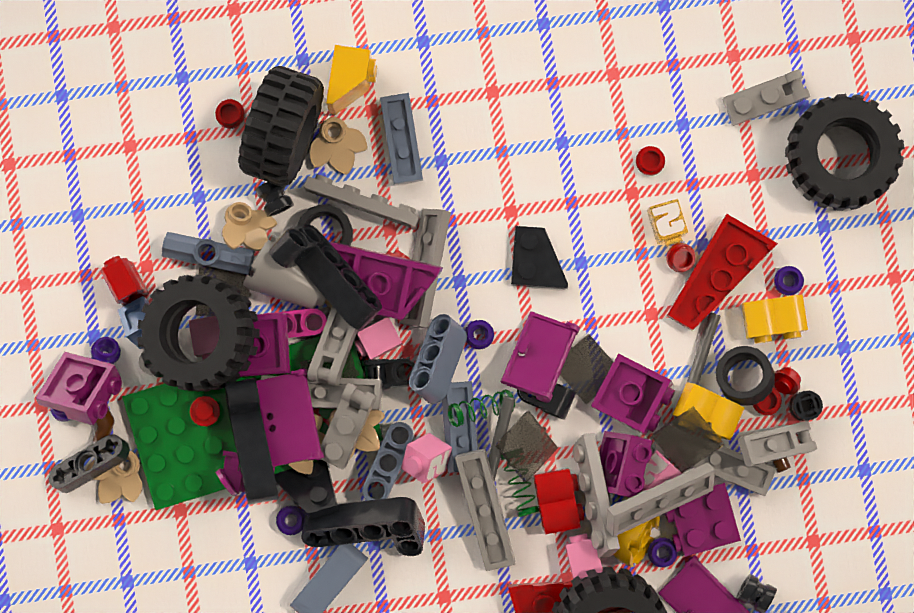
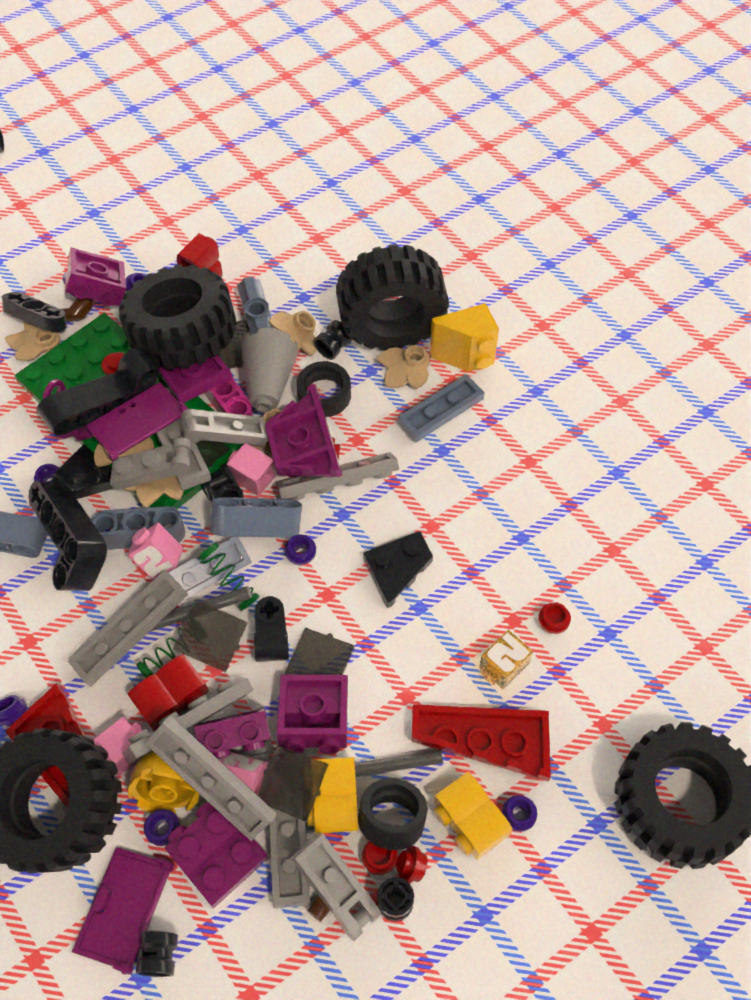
camera: 60 degrees right, 25 degrees down
black beam [270,224,382,330] -> none
light grey plate [304,174,420,230] -> none
magenta door [500,311,580,403] -> none
red plate [666,243,695,272] -> none
light grey plate [722,69,811,126] -> none

